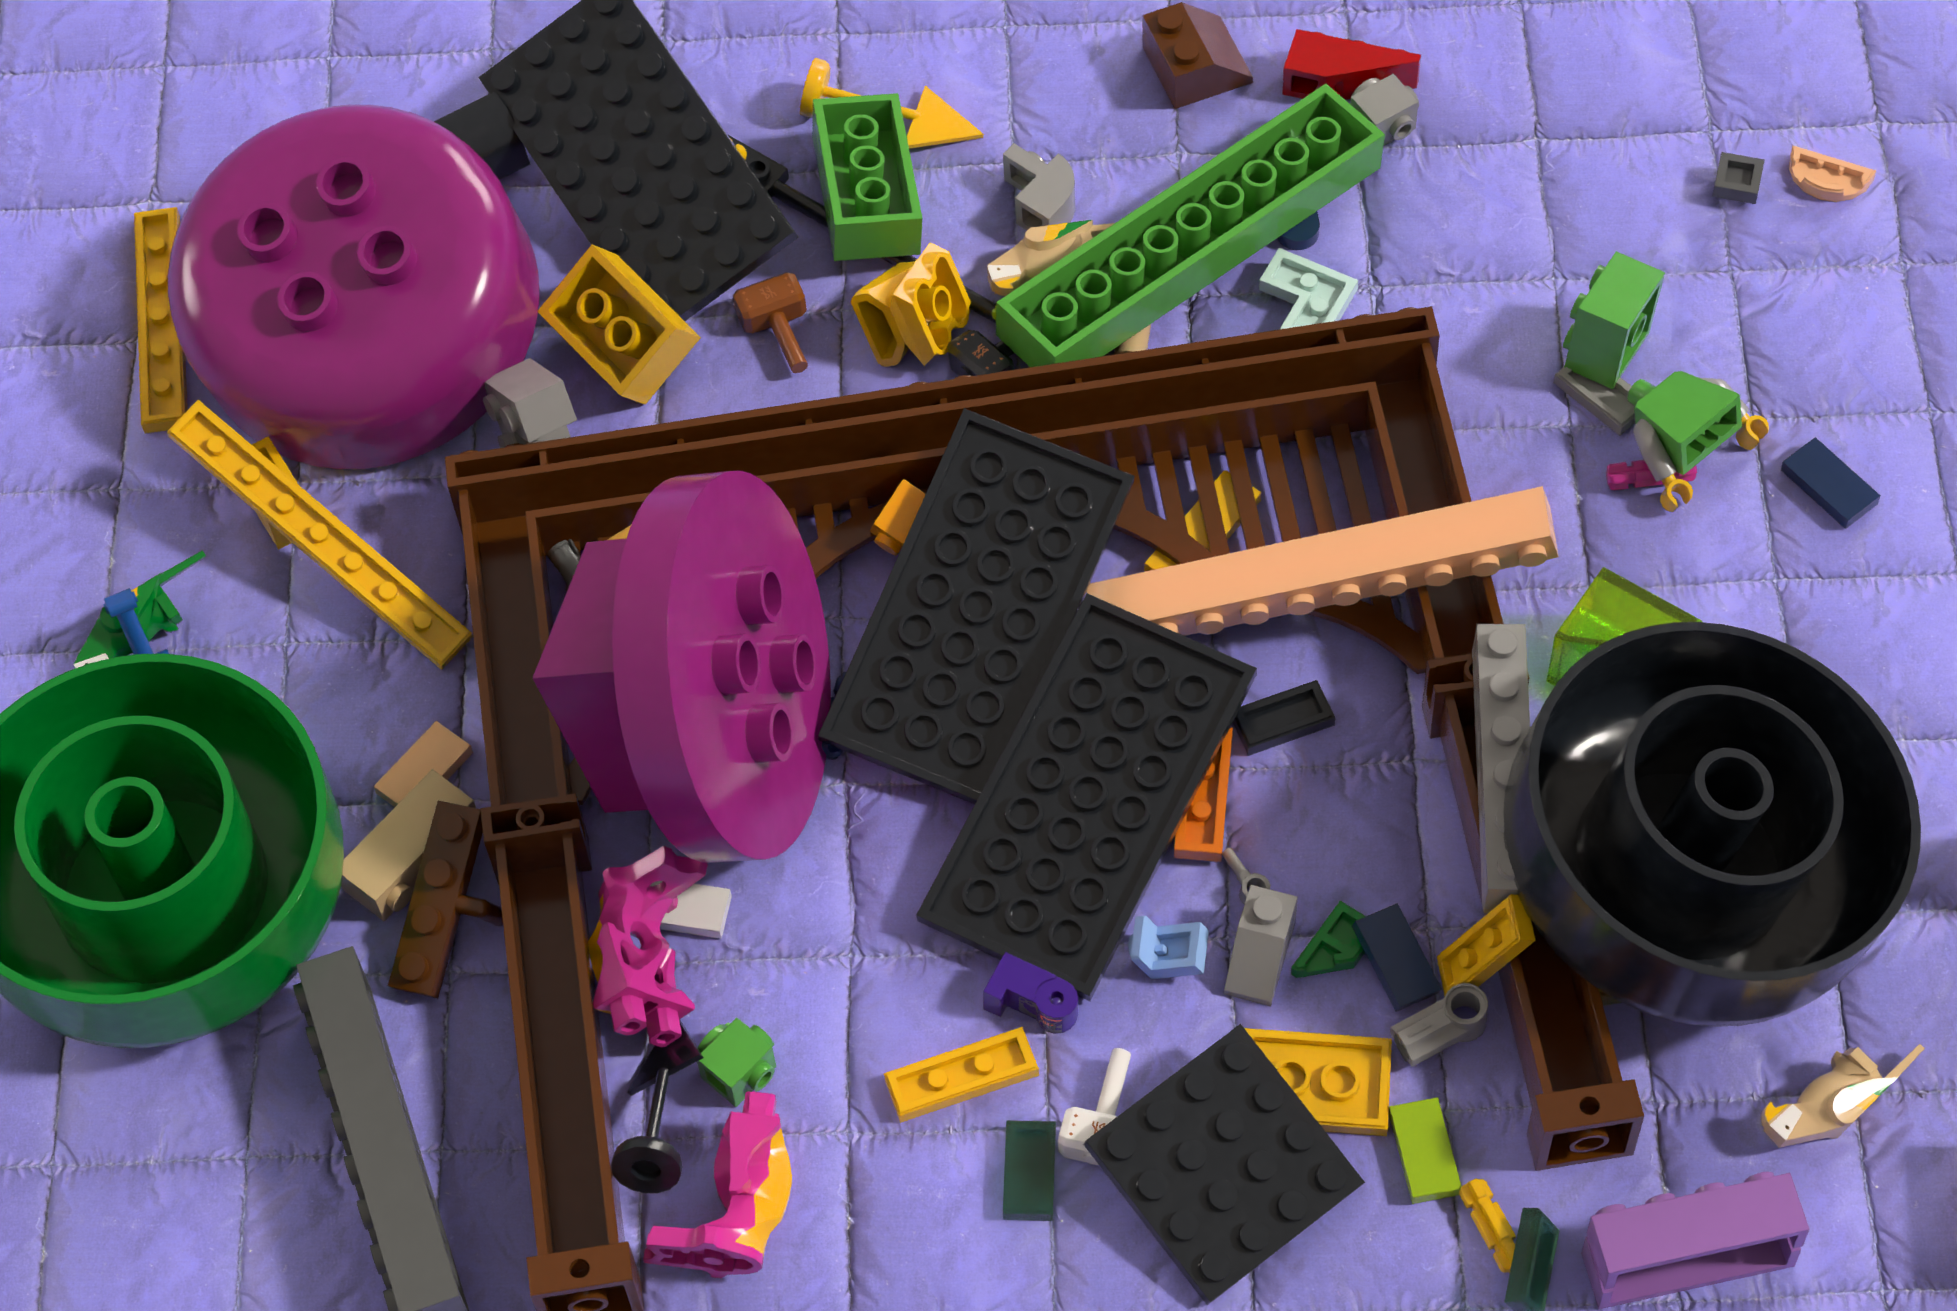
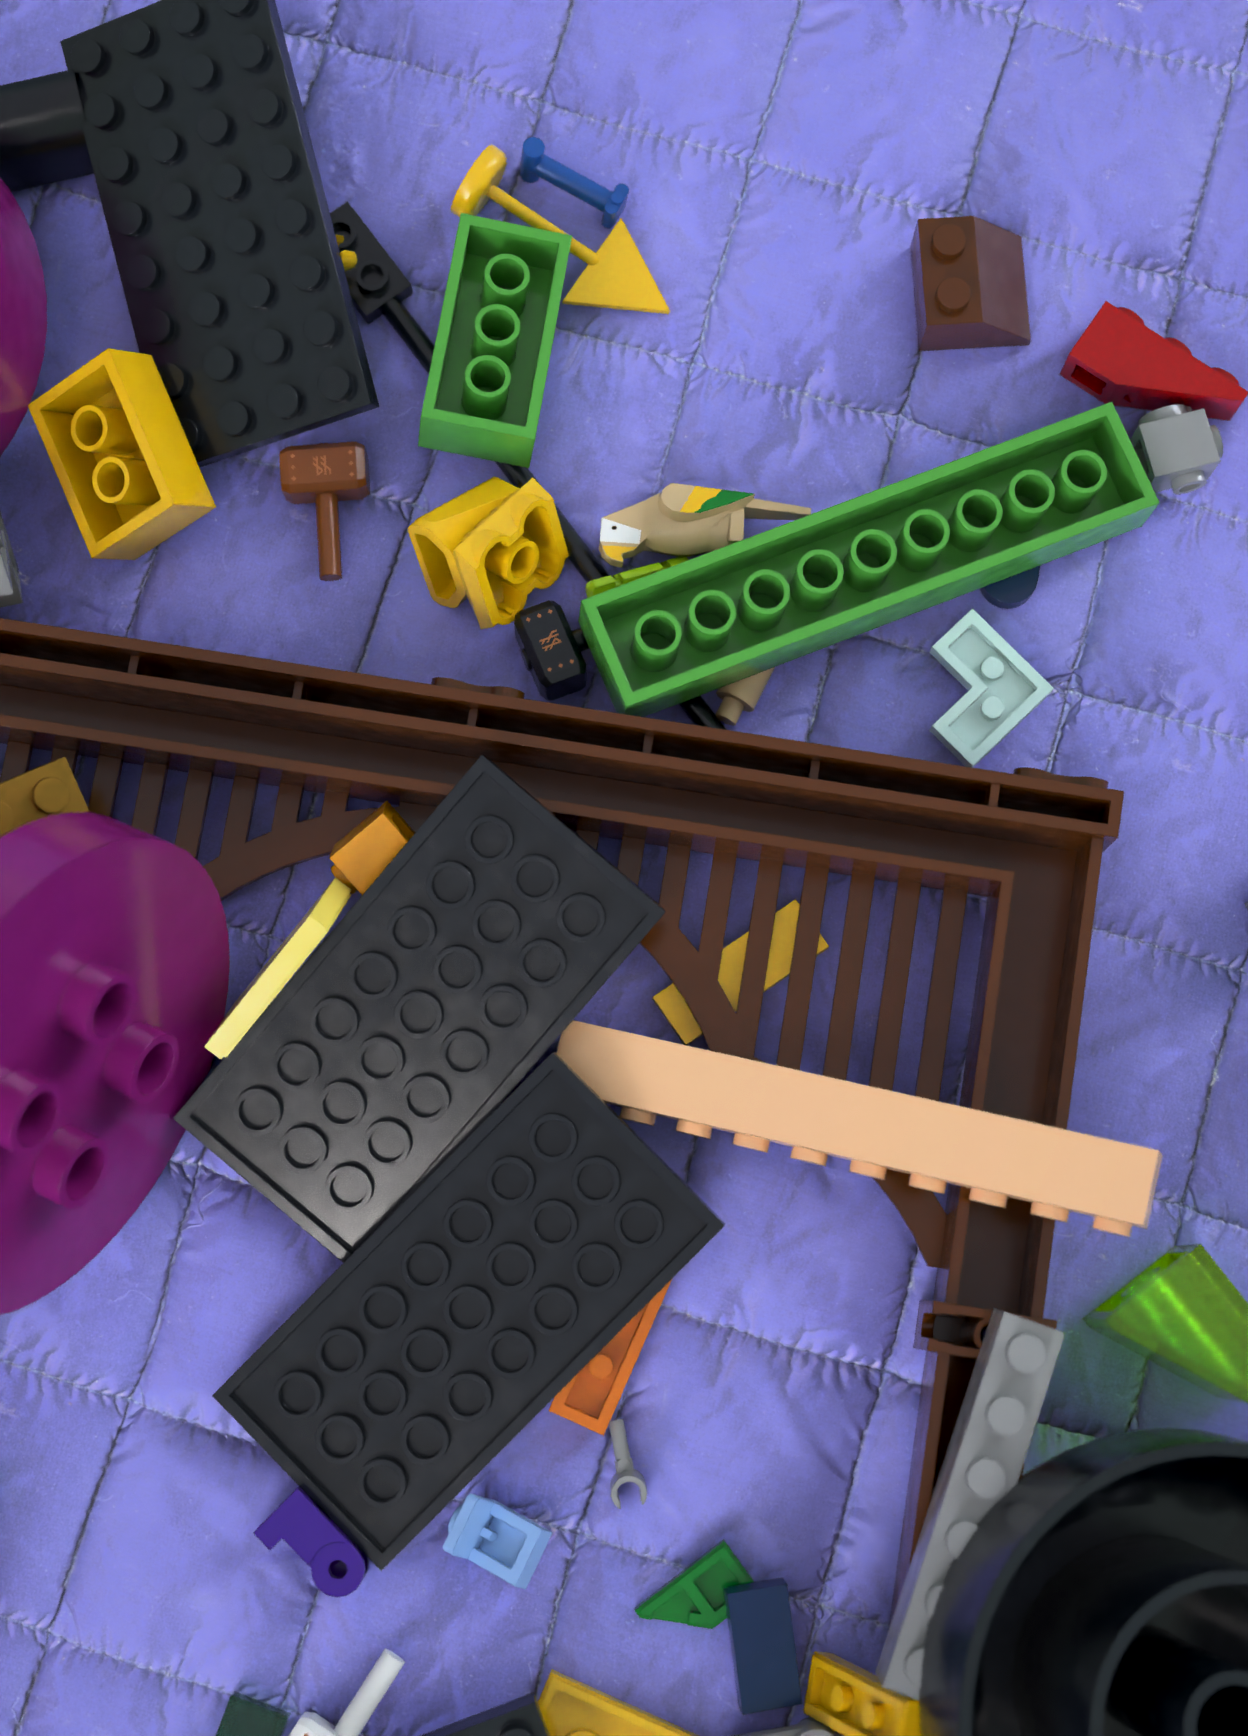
camera: 15 degrees right, 20 degrees up
yellow tile [883,1027,1039,1123] -> none
light grey brick [1003,143,1075,230] -> none
light grey slope [1224,885,1298,1006] -> none
black tile [1233,680,1335,756] -> none
none -> light yellow tile [204,877,352,1059]
none -> blue piece [519,137,629,229]

